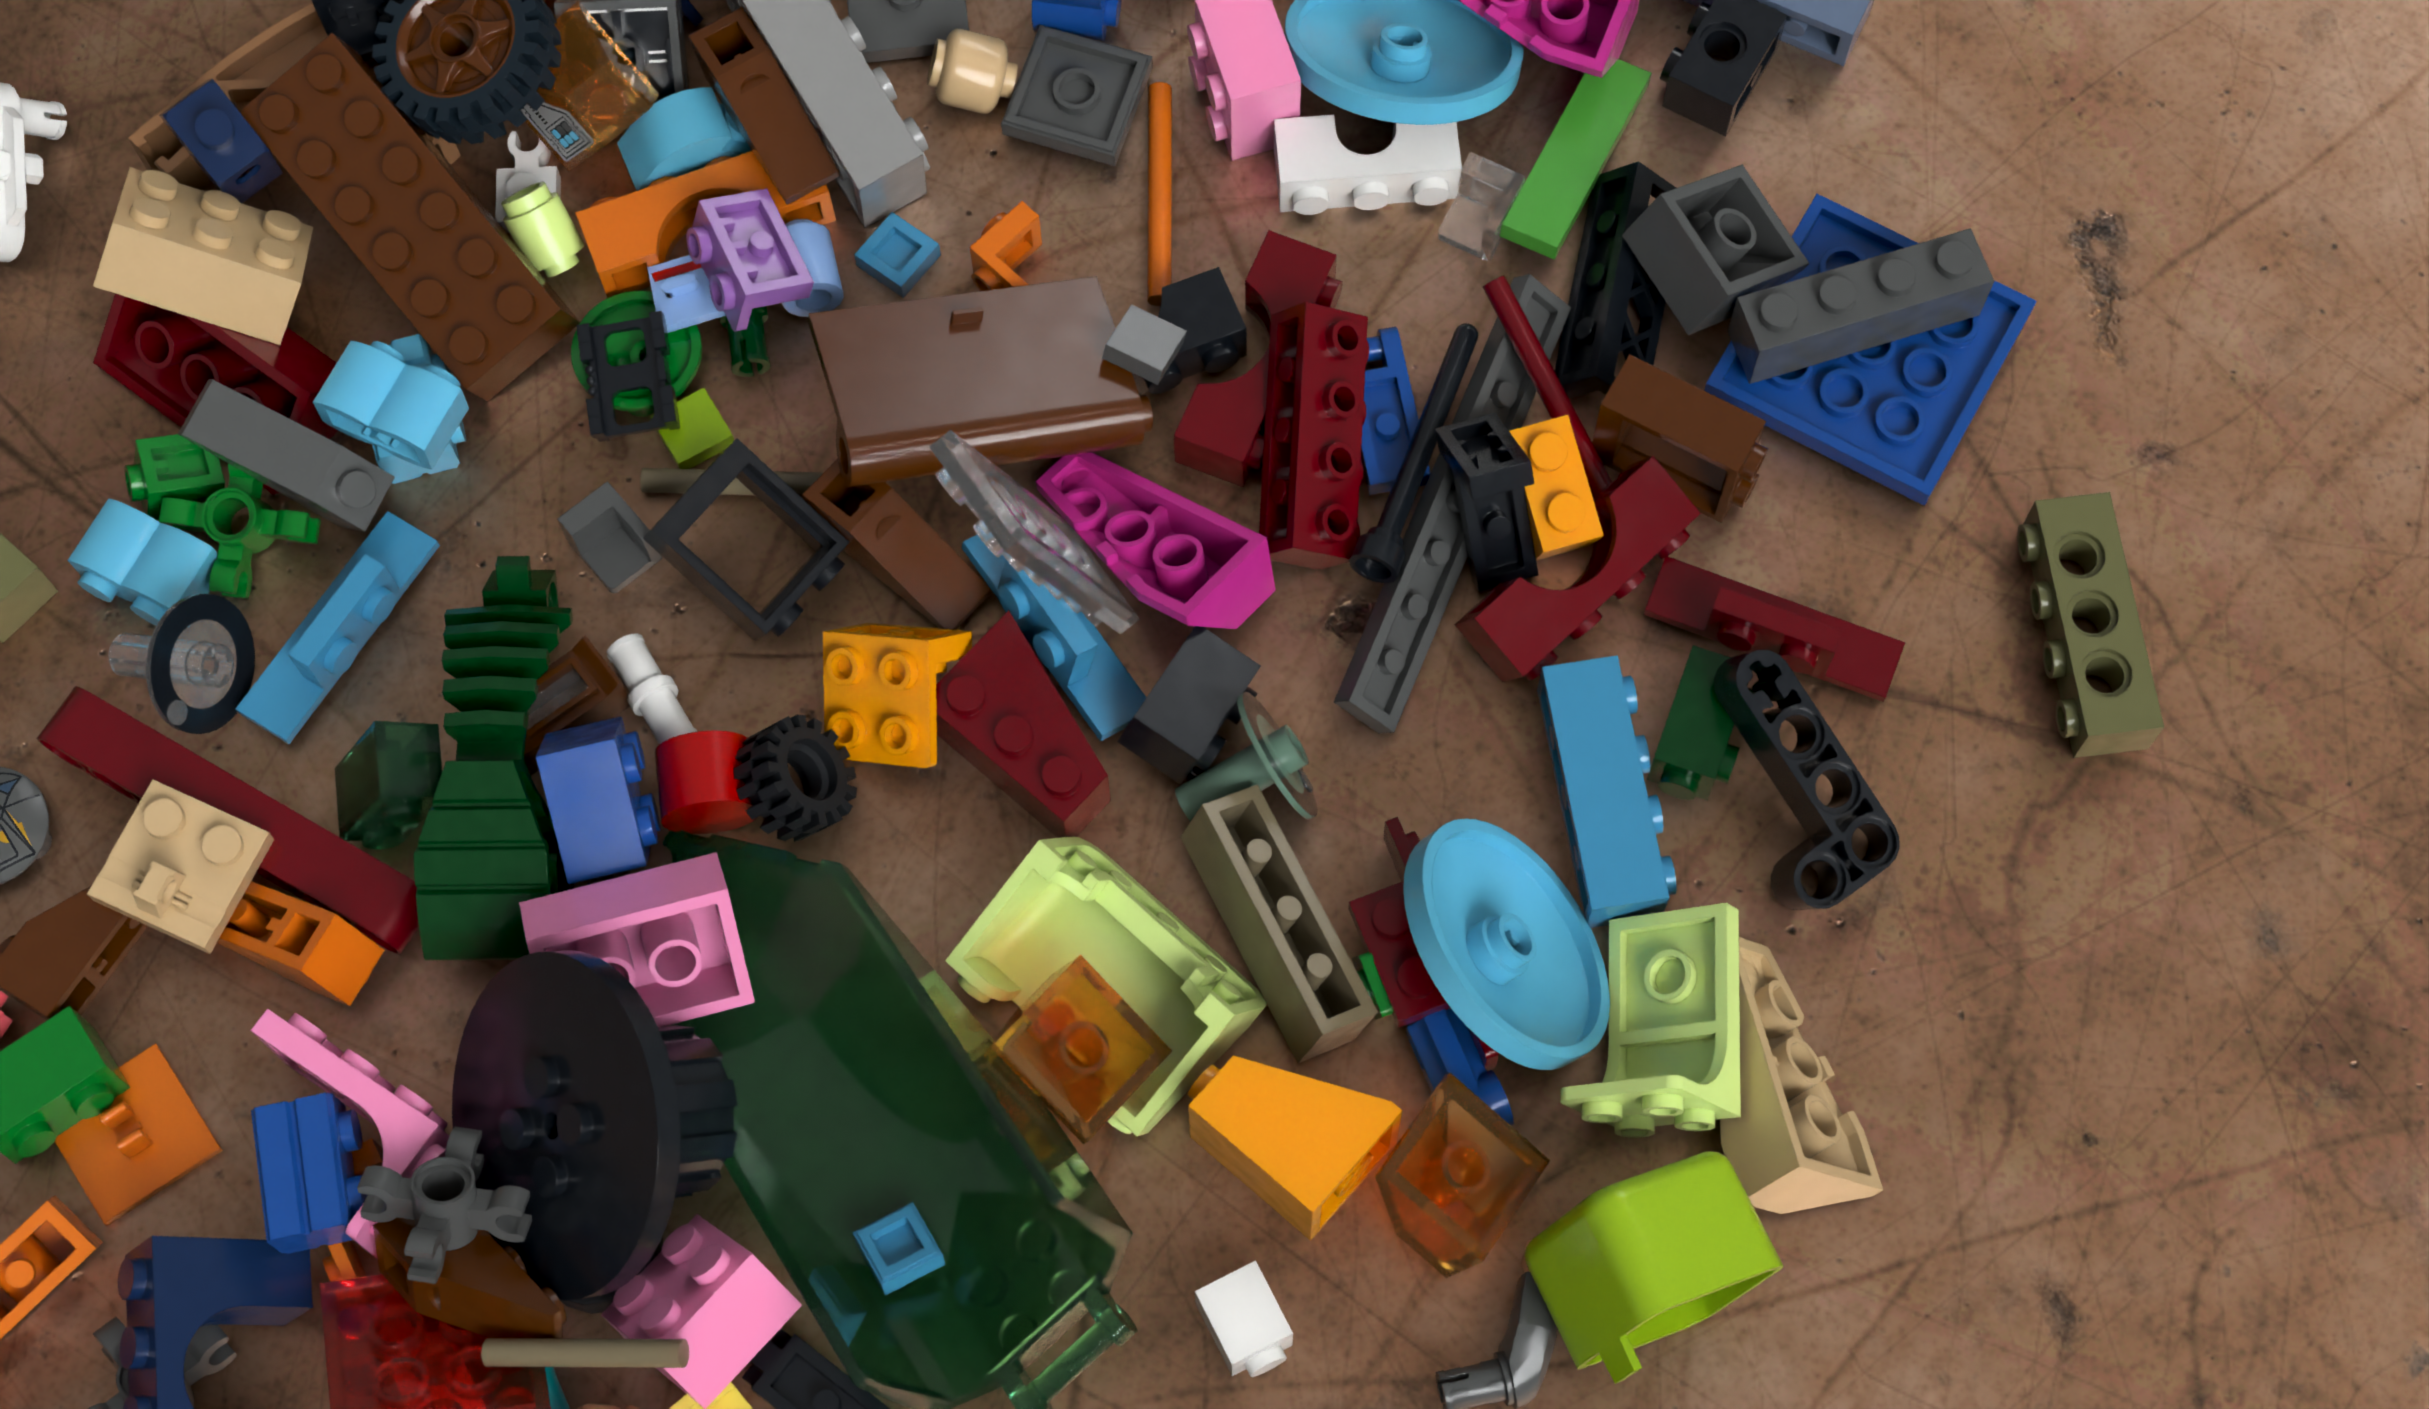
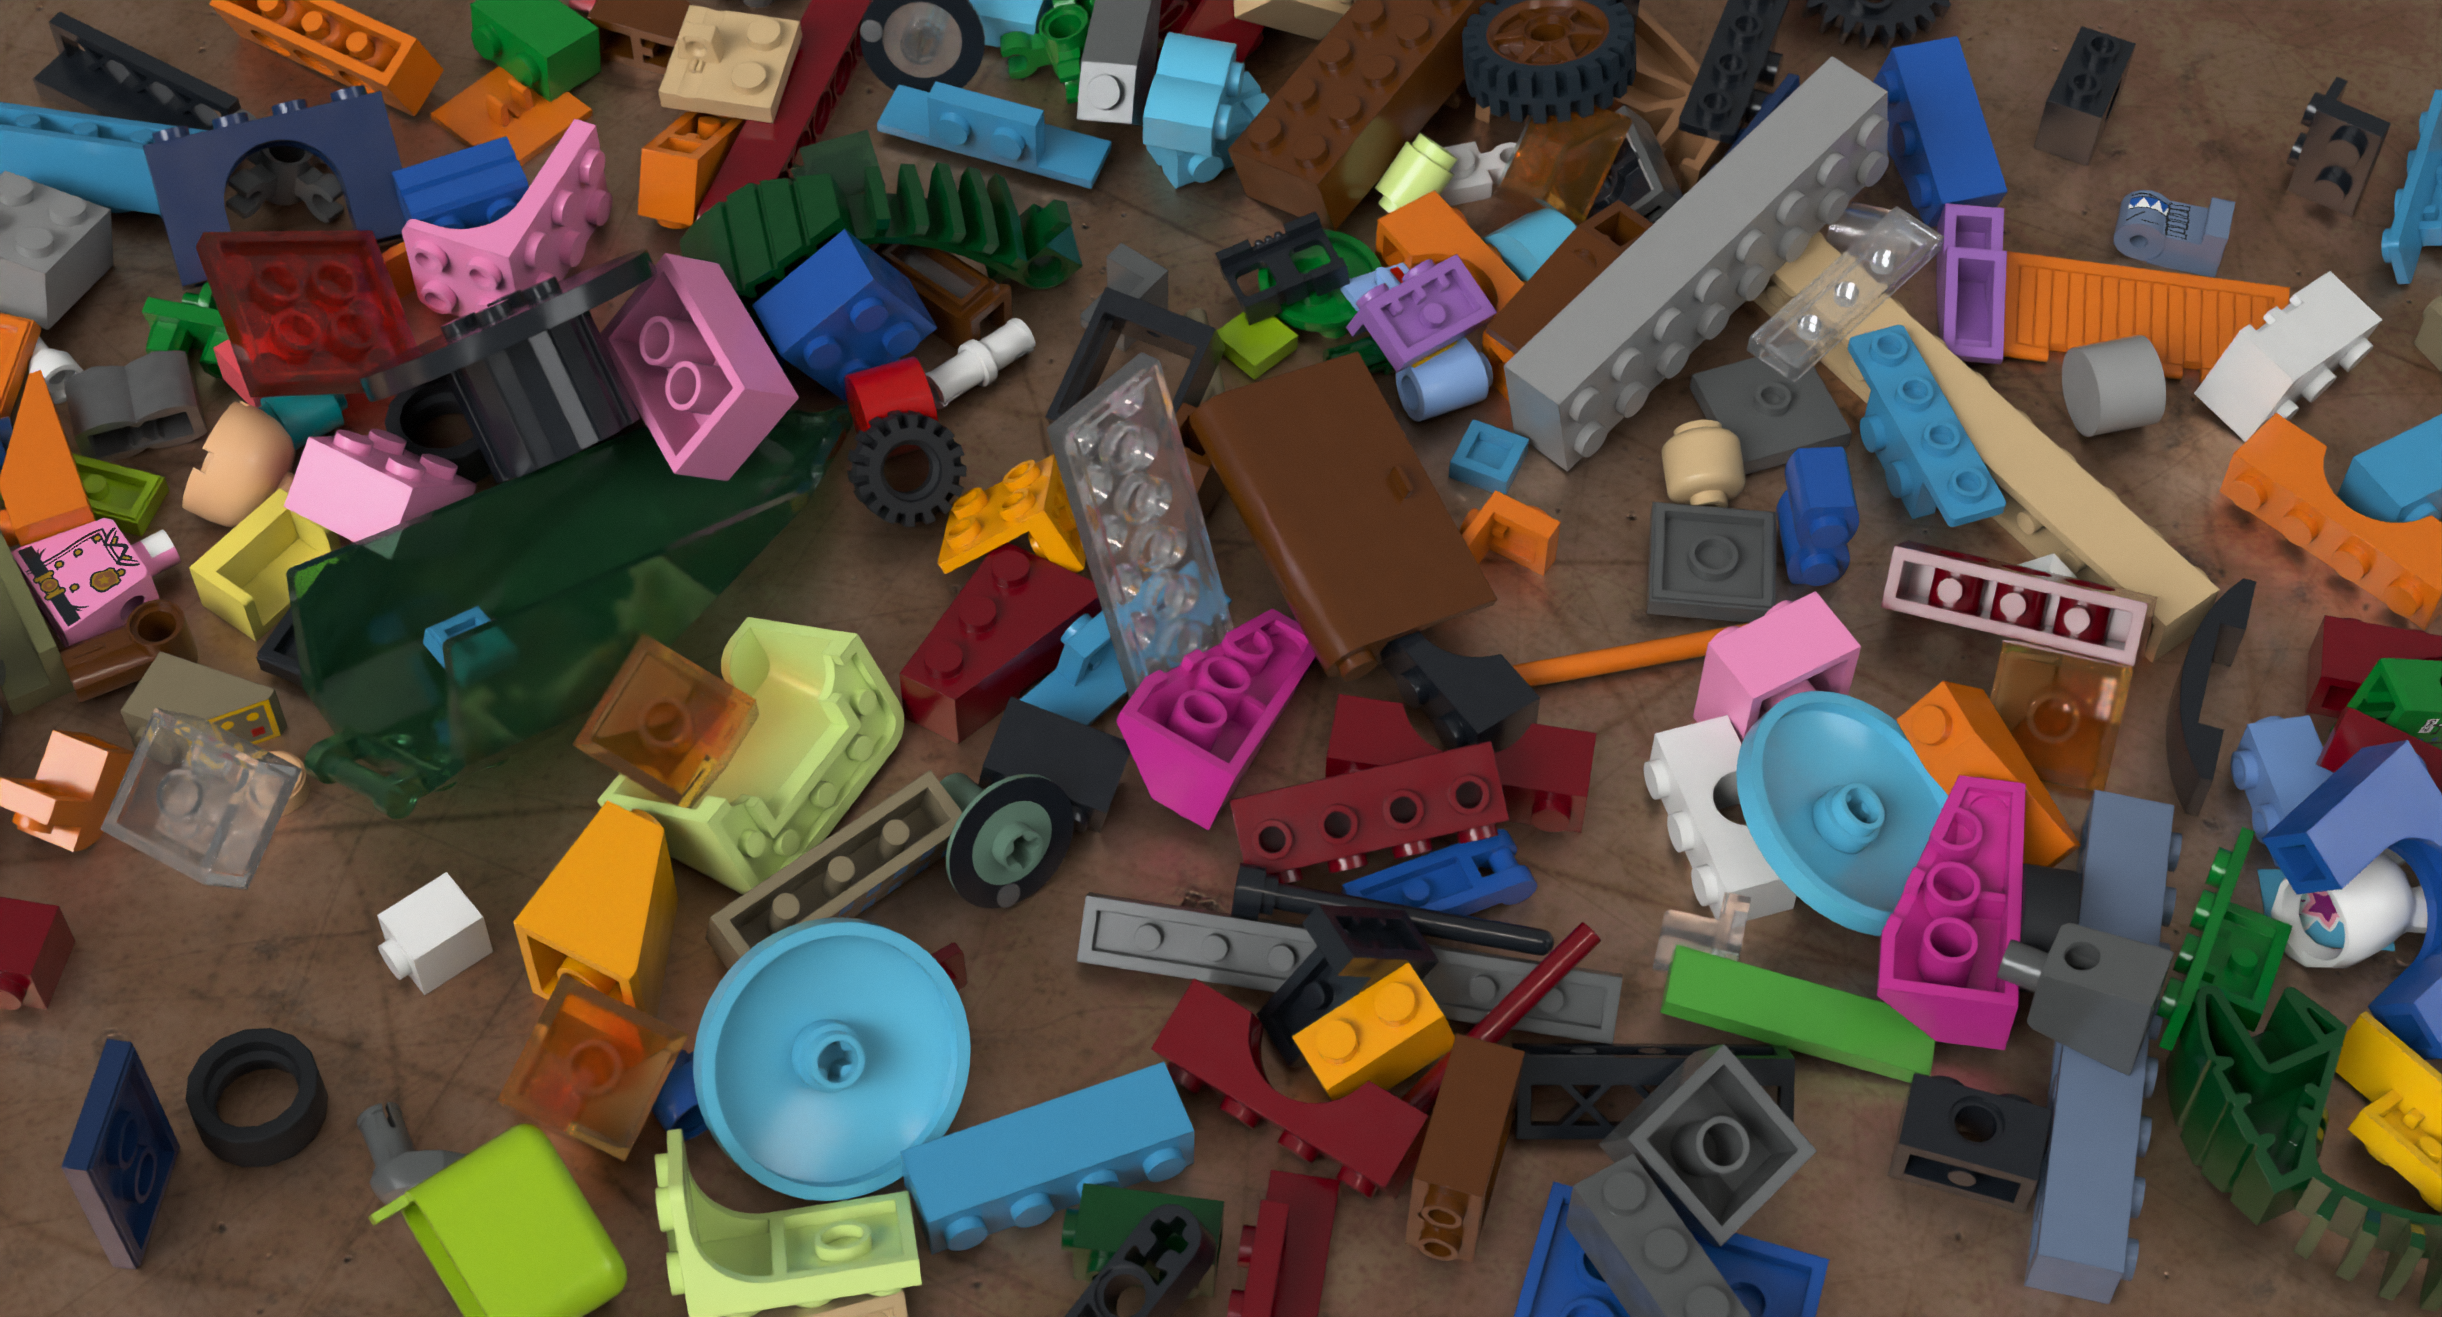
camera: 75 degrees right, 15 degrees down
dark grey pin [357,1126,532,1284] -> none
reddish brown slope [373,1217,567,1338] -> none
dark tan bar [481,1338,689,1368] -> none
tile [1102,304,1187,385] -> none

